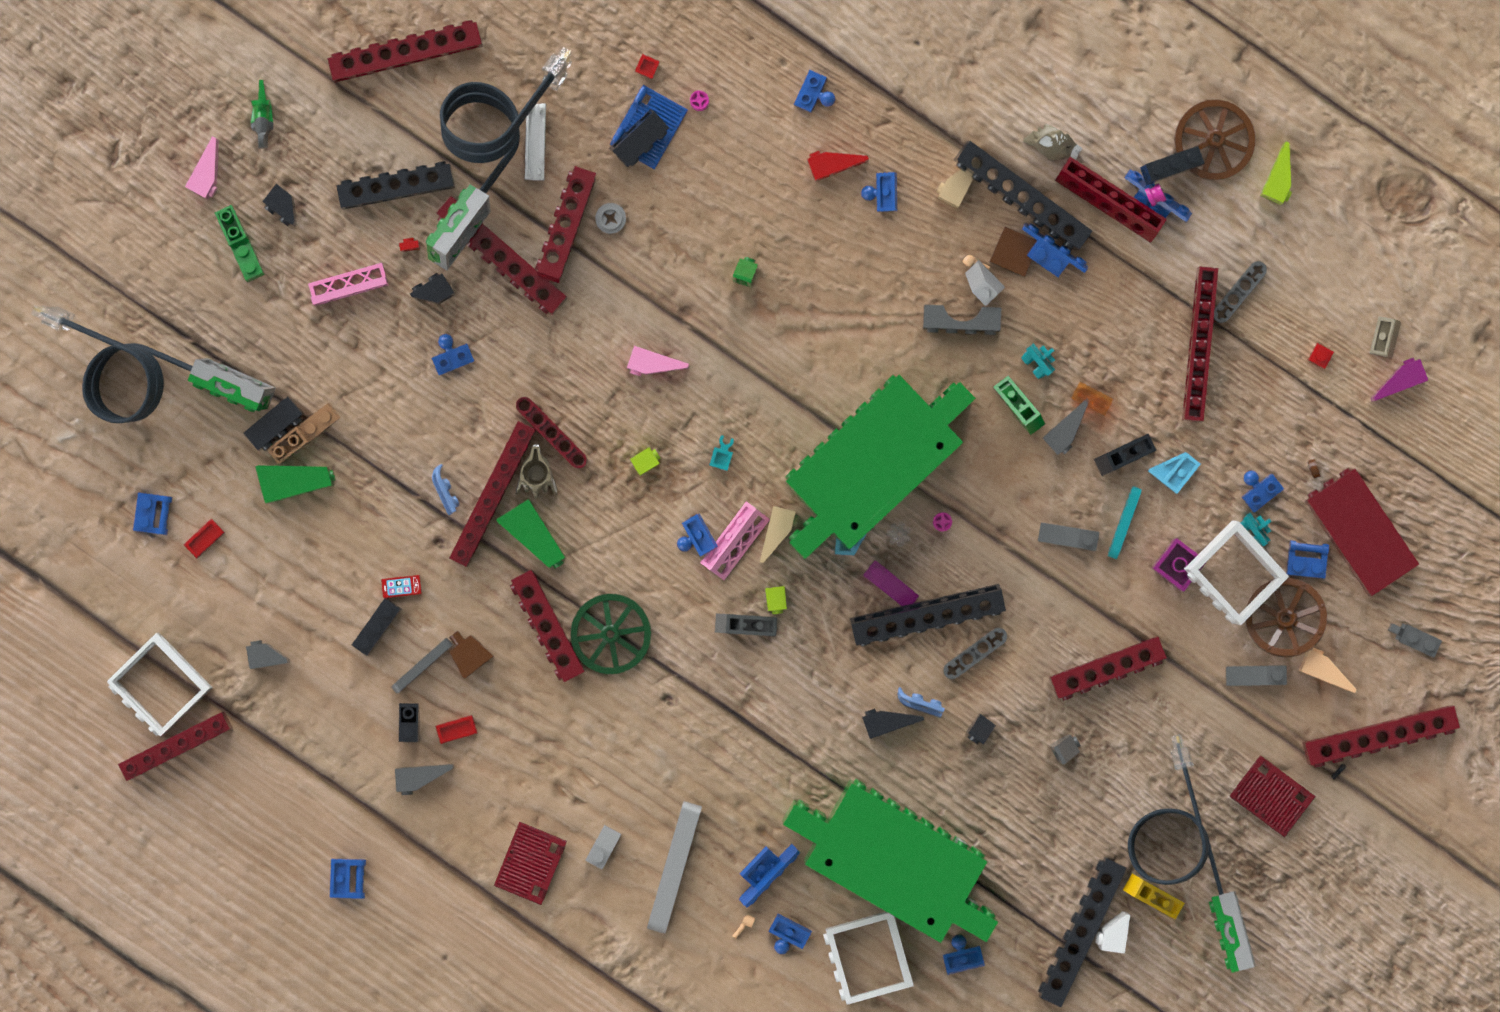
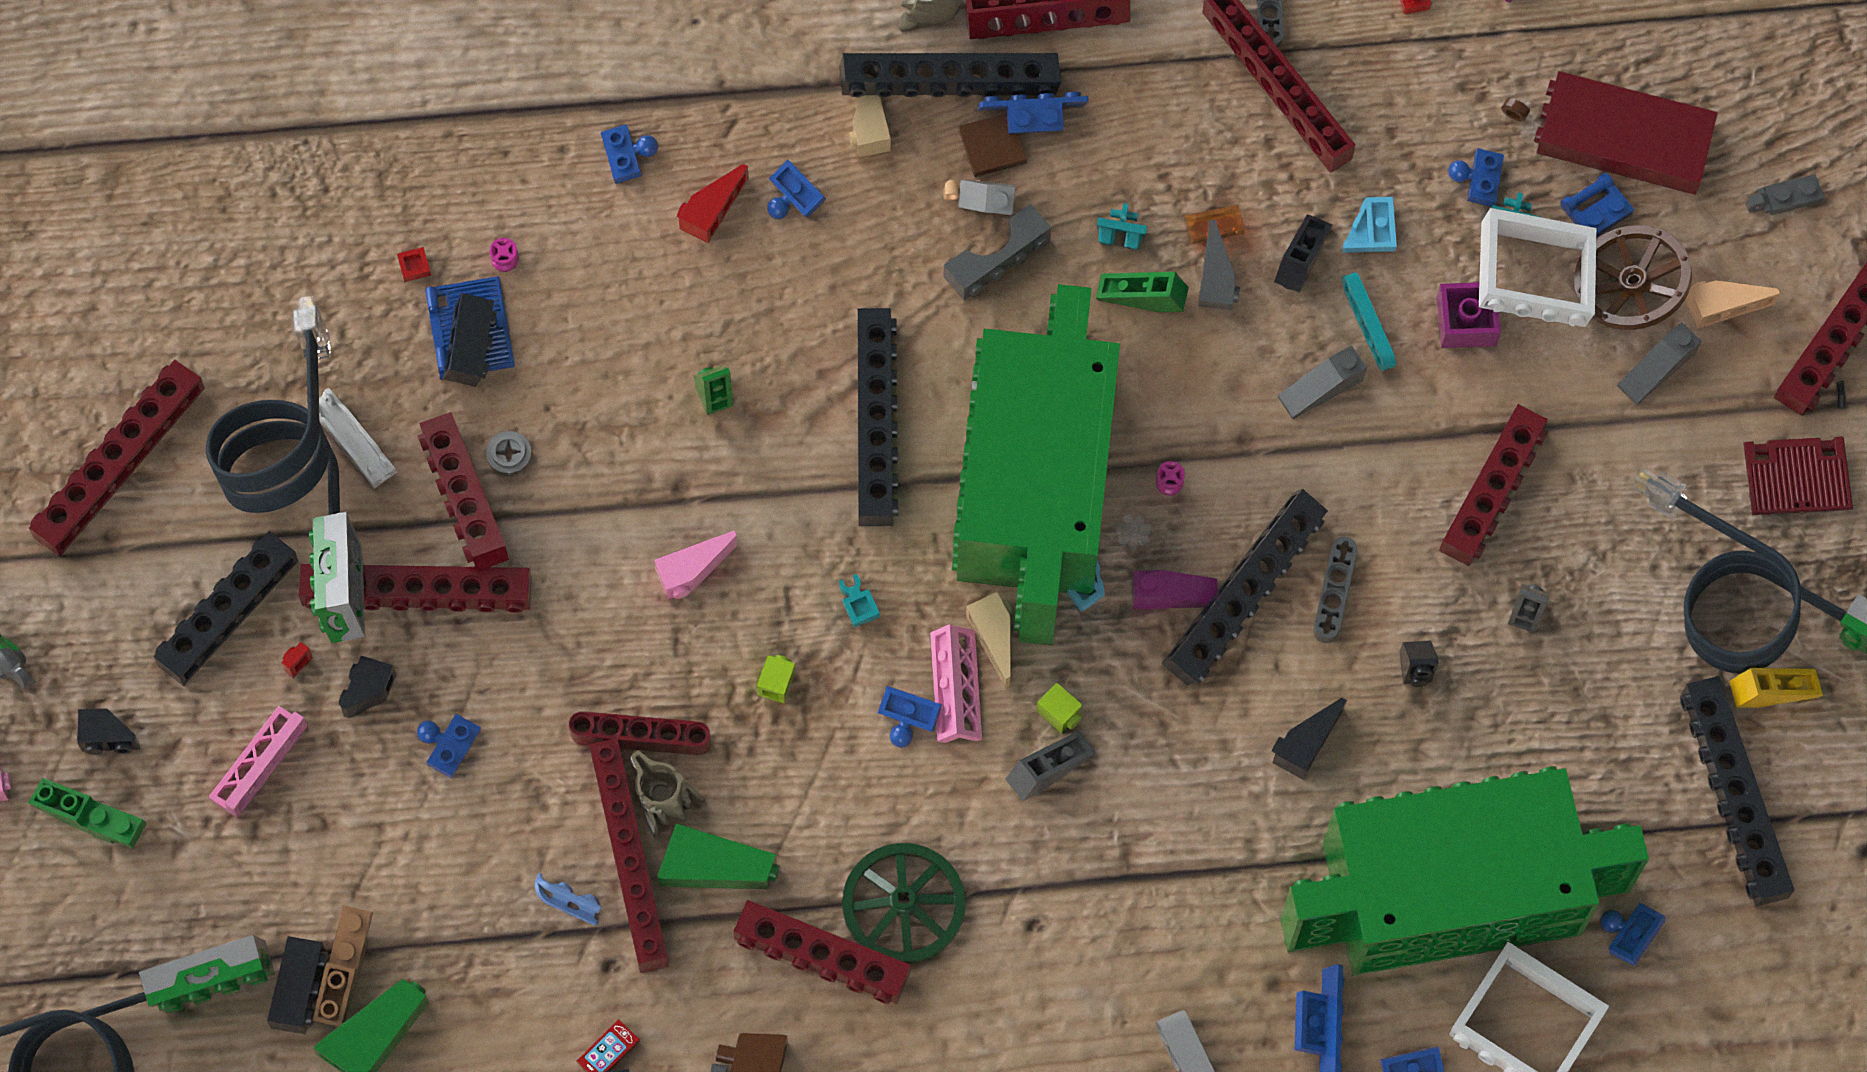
camera: 45 degrees left, 20 degrees down
medium blue piece [897,687,945,718] -> none
white slope [1095,911,1130,954] -> none
none -> black brick [857,308,898,526]

